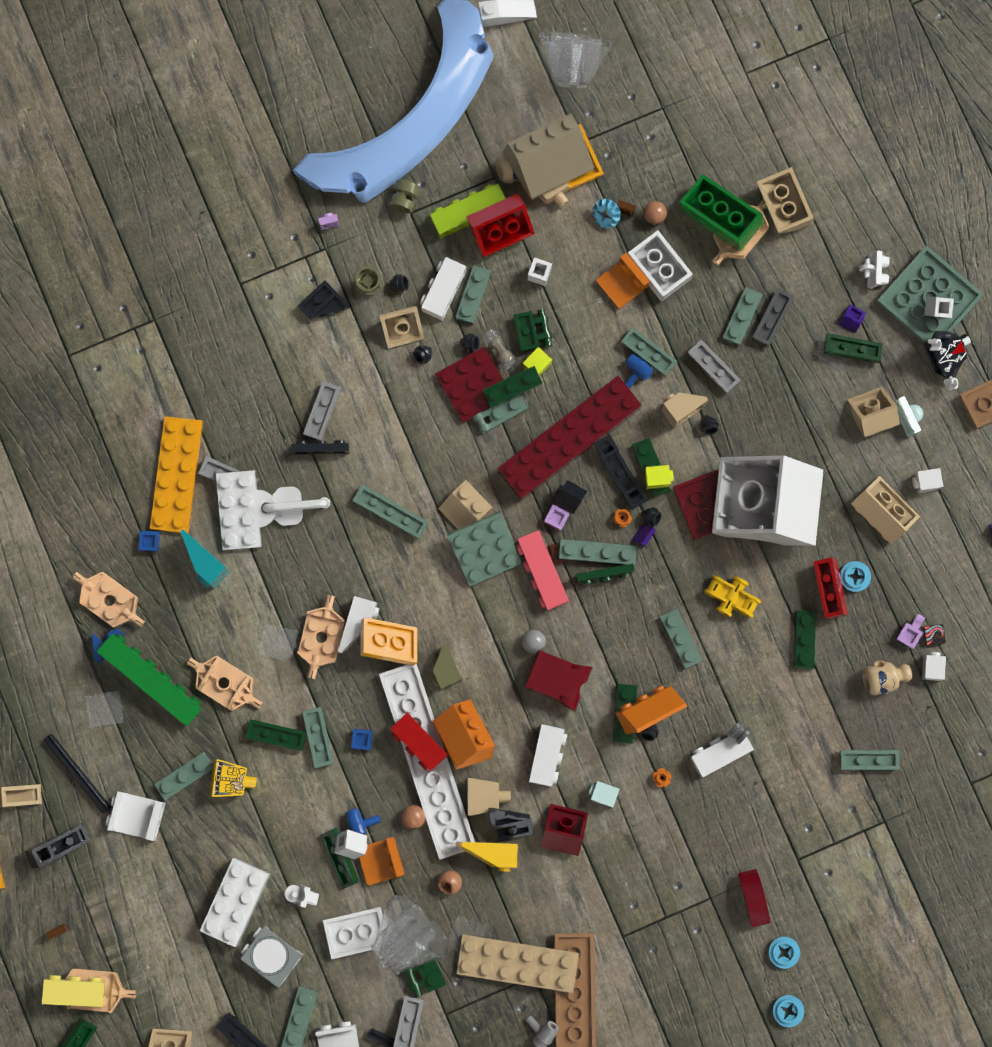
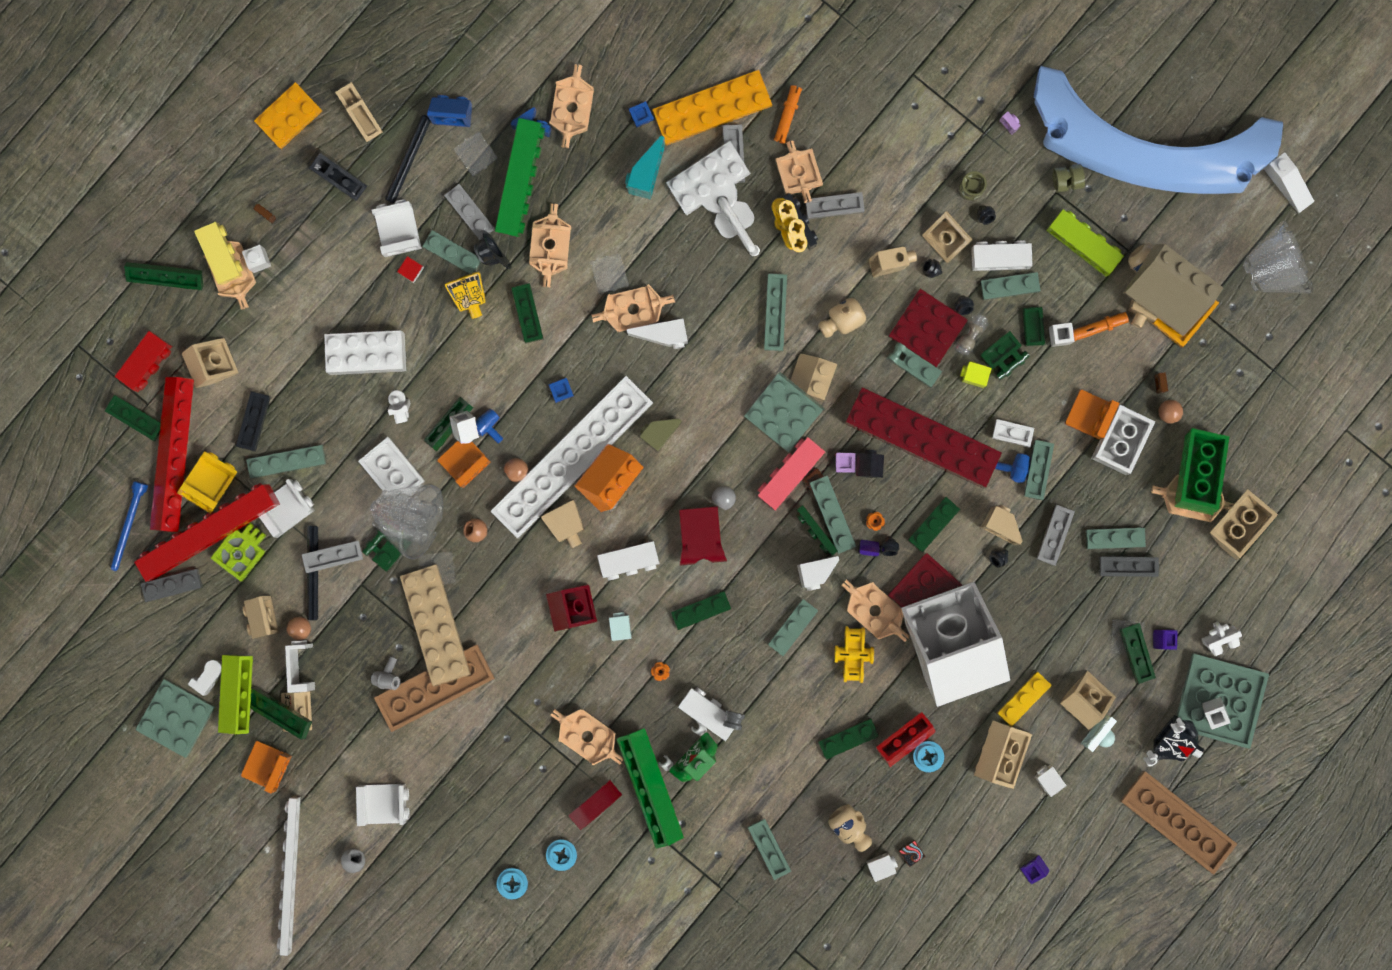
camera: 70 degrees right, 5 degrees up
panel [241,926,304,987] -> none
black wing [298,280,350,321] -> none
sand green plate [302,707,334,768] -> none
light orange plate [360,617,417,666] -> none
red brick [390,712,448,772] -> none
yellow slope [456,842,518,872] -> none
red brick [466,193,535,257] -> none
dark green plate [483,366,543,407] -> none
black wing [488,808,533,843] -> none
medium azure gear [591,199,620,229] -> none
black slope [593,434,648,510] -> none
orange slope [616,685,687,734] -> none
black plate [640,724,659,741] -> none
neon yellow brick [645,465,674,489] -> none
lavender plate [896,614,925,649] -> none
none -> white brick [242,245,271,273]
none -> red tile [397,256,424,283]
none -> blue slope [427,95,472,127]
none -> light grey plate [444,184,495,240]
none -> black piece [474,231,512,269]
none -> light nougat plate [550,709,624,765]
none -> green brick [616,728,684,849]
none -> green torso [658,721,717,782]
none -> yellow axle [771,198,807,252]
none -> orange pin [774,85,802,144]
none -> light nougat plate [776,141,823,203]
none -> white slope [797,556,839,591]
none -> tan piece [818,298,866,338]
none -> light nougat plate [841,579,910,642]
none -> tan torso [868,247,917,278]
none -> white plate [992,419,1034,447]
none -> yellow plate [997,672,1052,727]
none -> dark green tile [1022,307,1045,347]
none -> orange pin [1073,312,1129,341]

